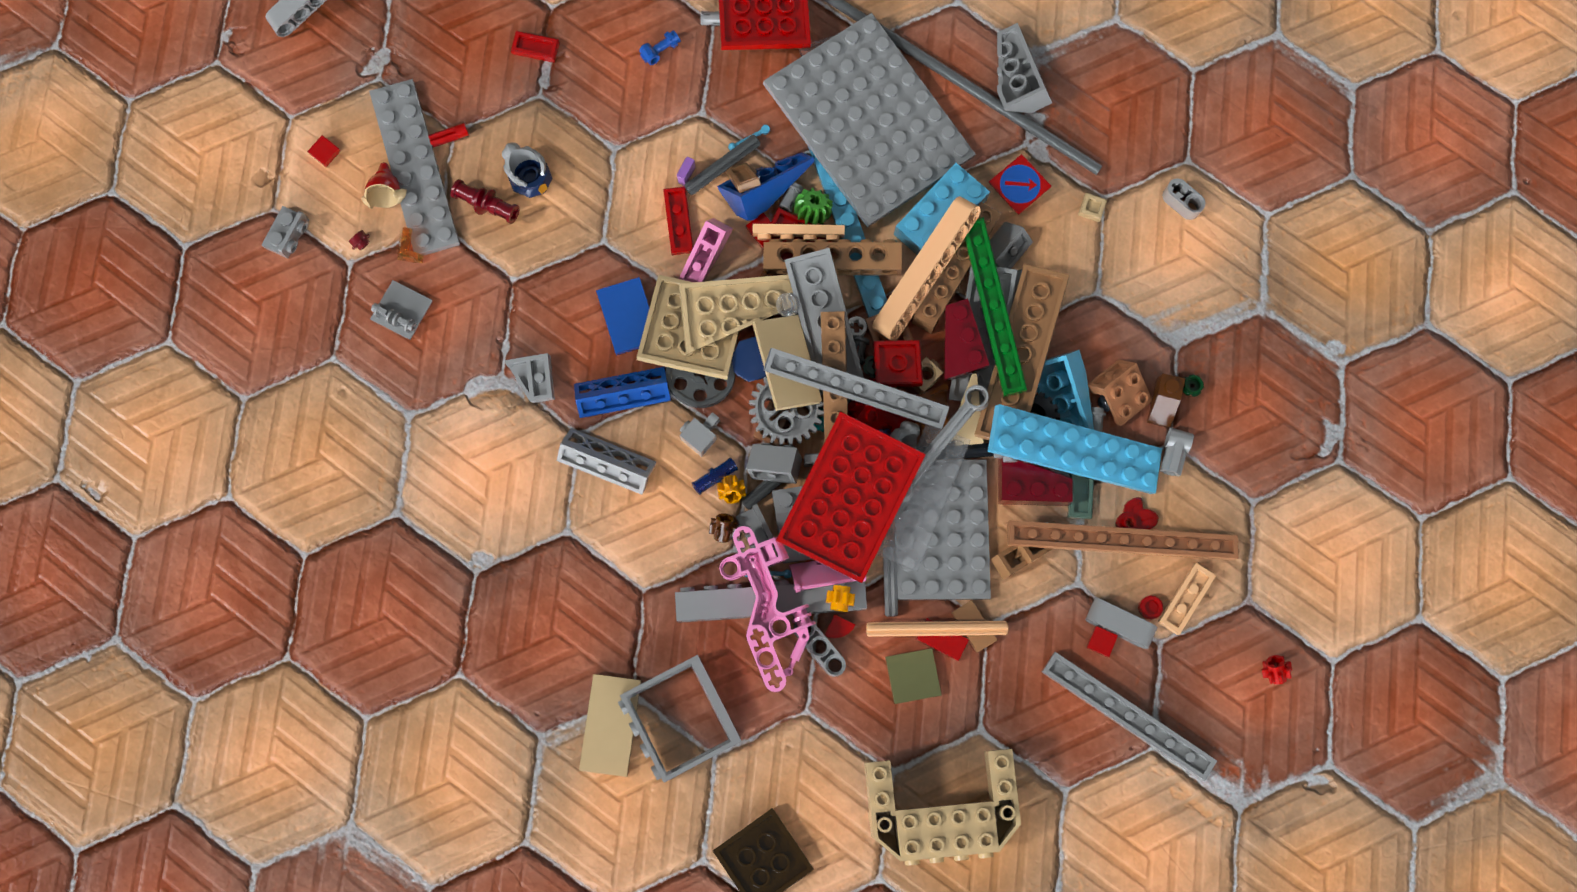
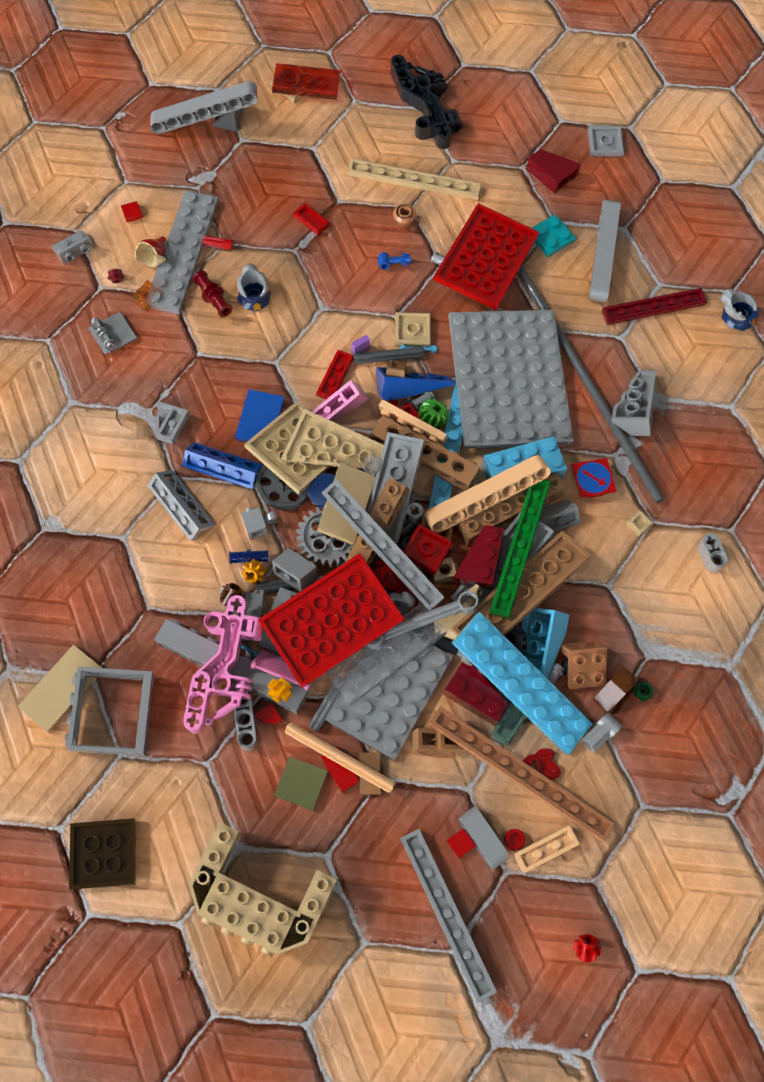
camera: 30 degrees right, 10 degrees down
none -> tan tile [395,312,431,347]

